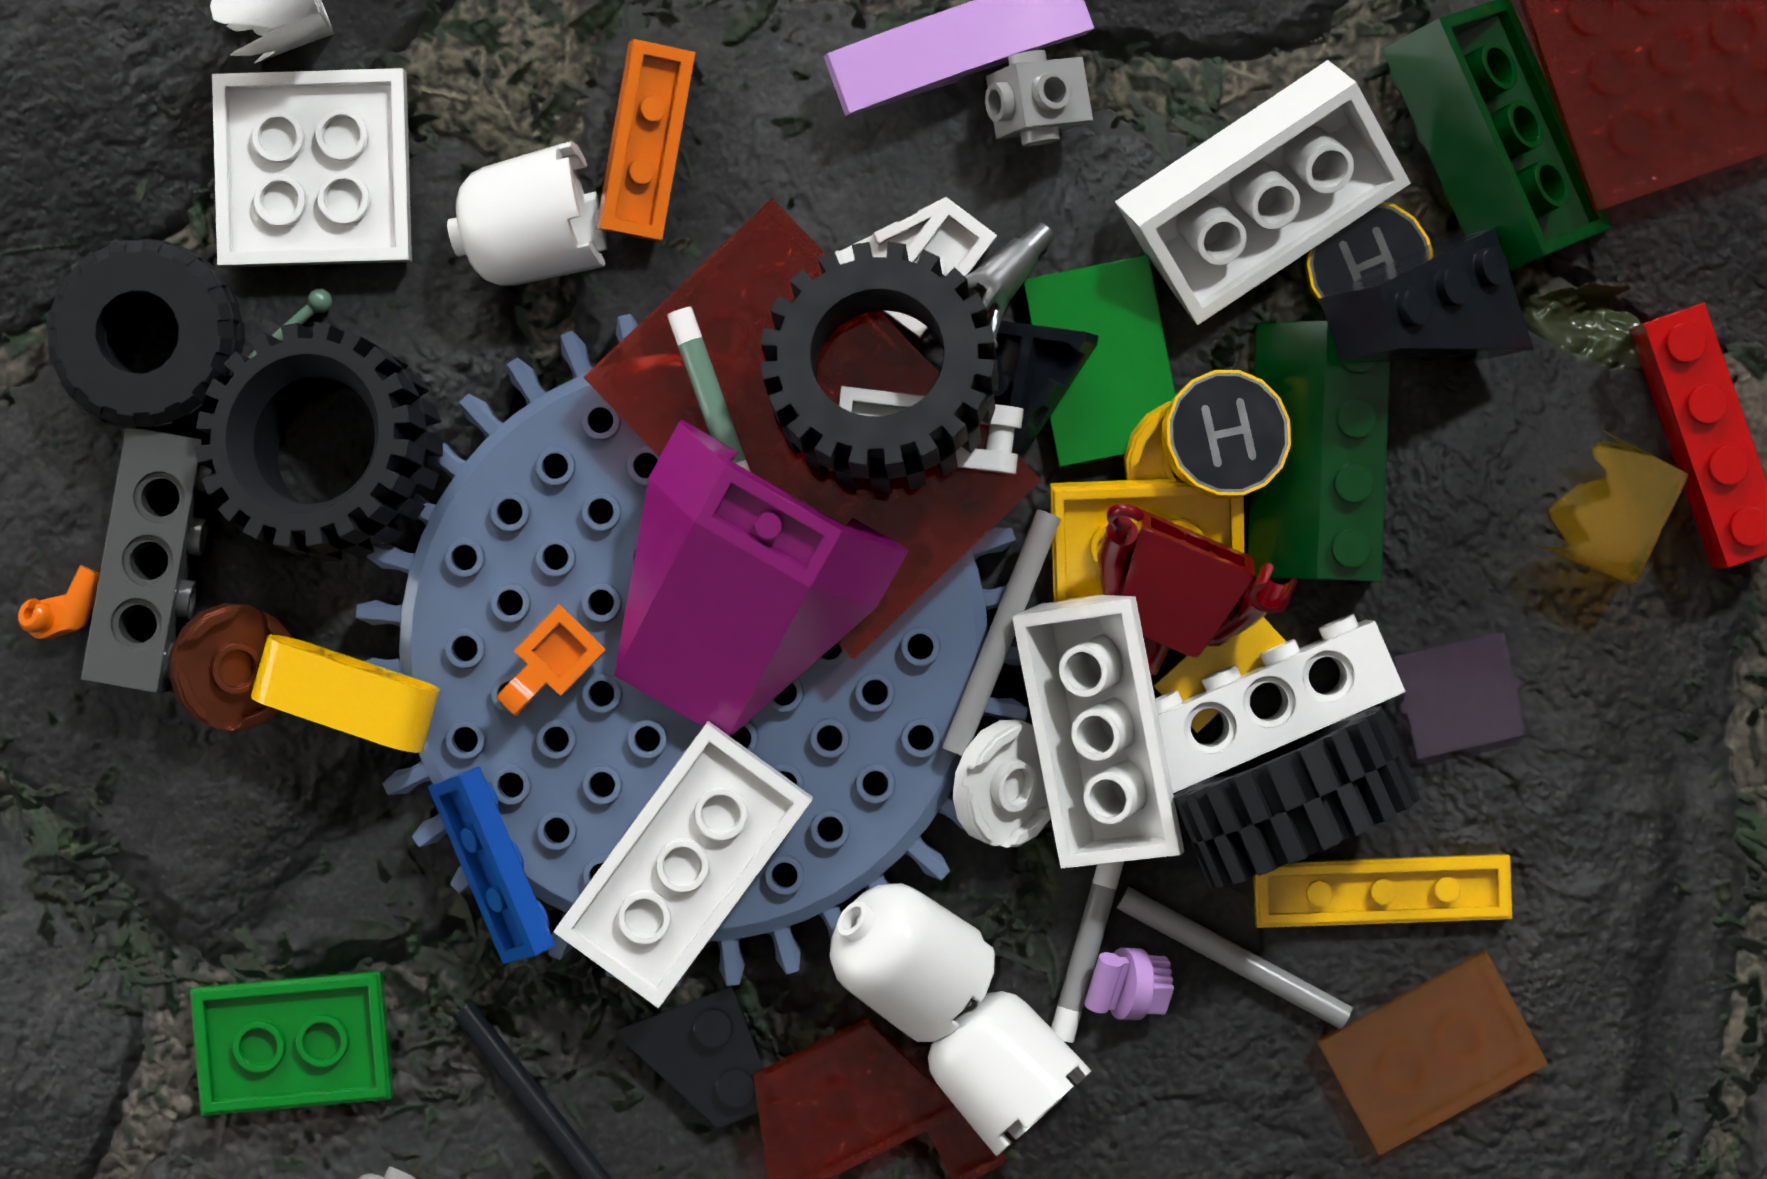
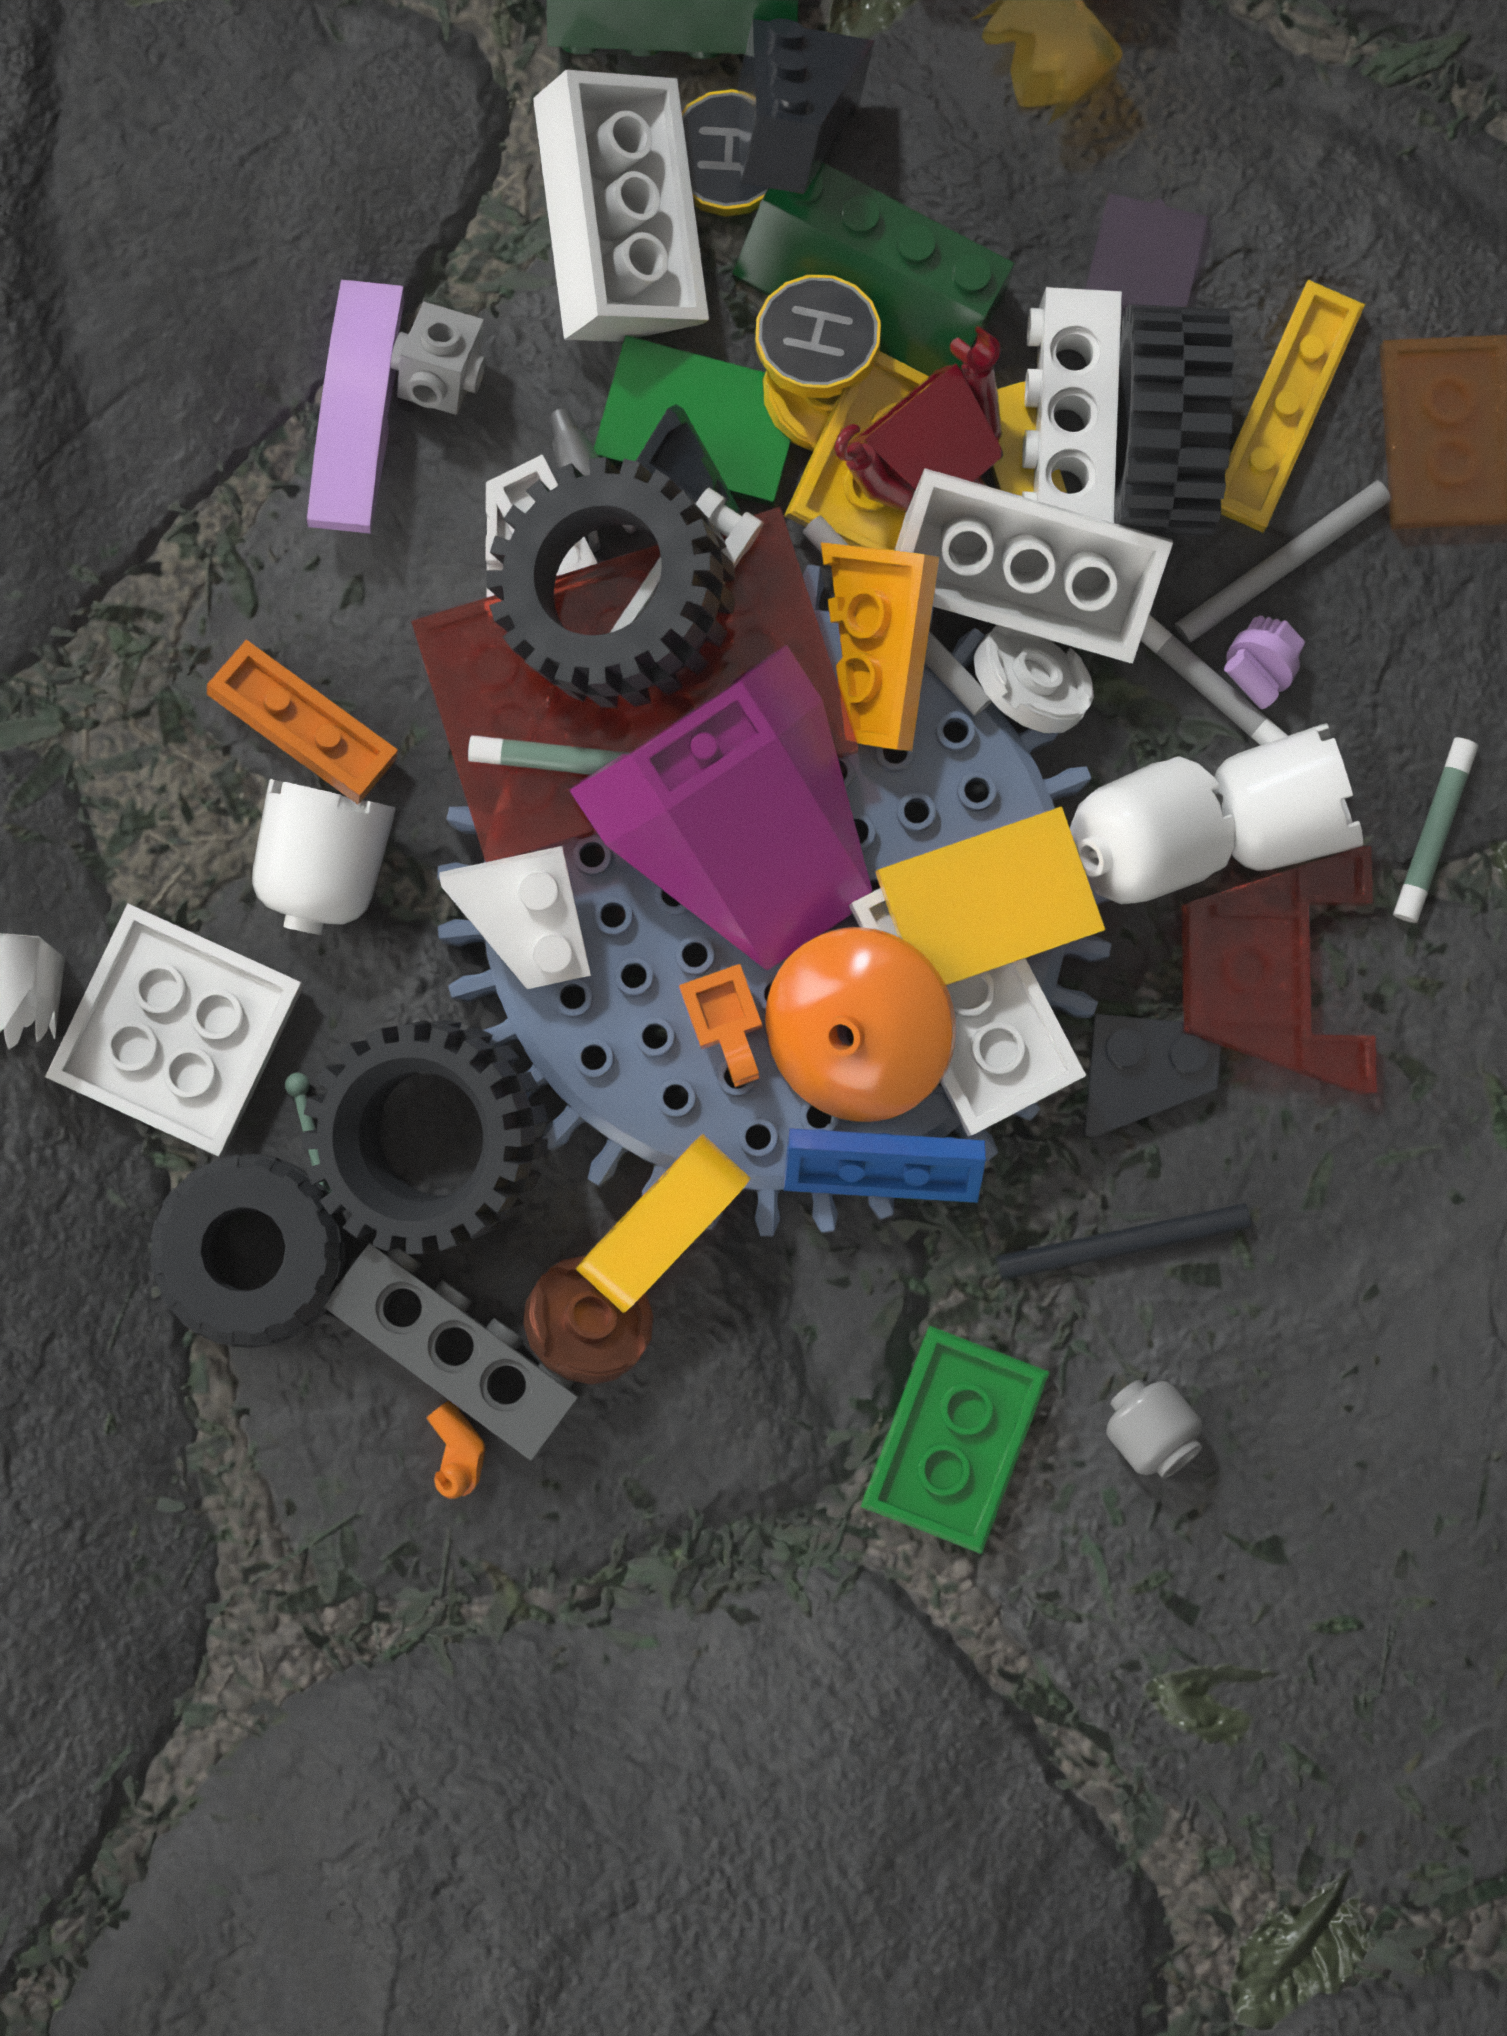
camera: 65 degrees left, 5 degrees down
none -> white wing [439,846,591,989]
none -> orange dish [765,927,956,1122]
none -> light orange wing [821,542,939,751]
none -> yellow tile [875,806,1105,986]

